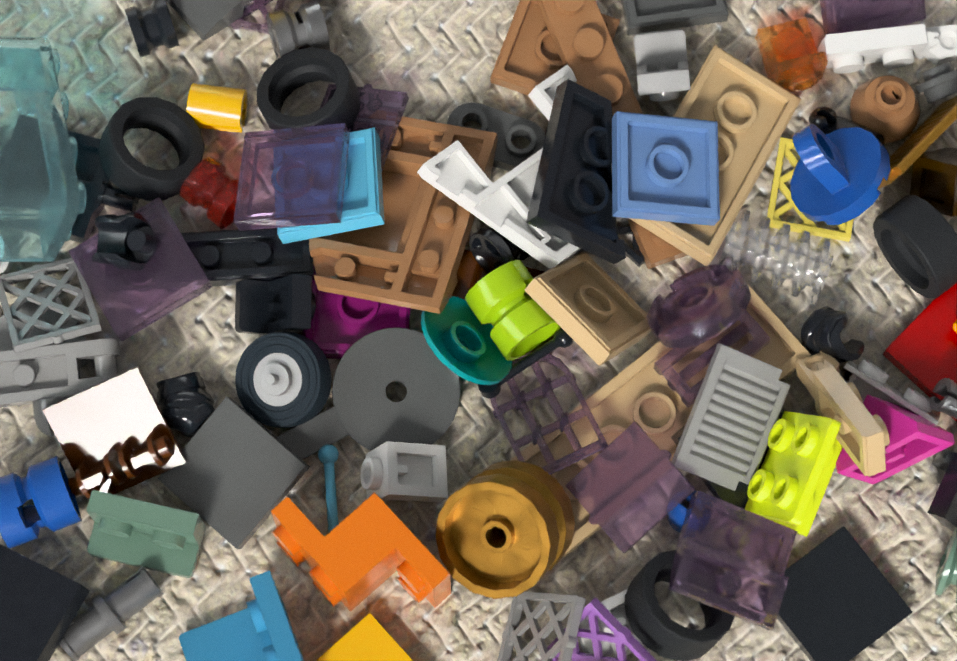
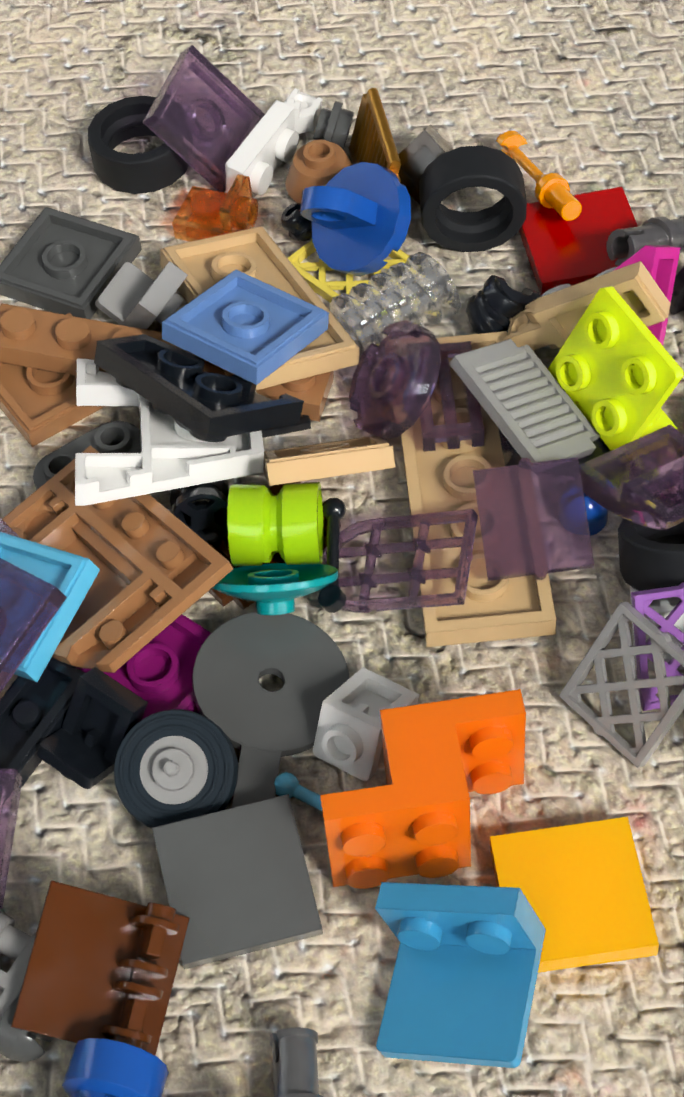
camera: 50 degrees left, 20 degrees down
sand green bracket [86,490,206,578] -> none
black arm [156,372,216,437] -> none
pearl gold wheel [435,460,575,599] -> none

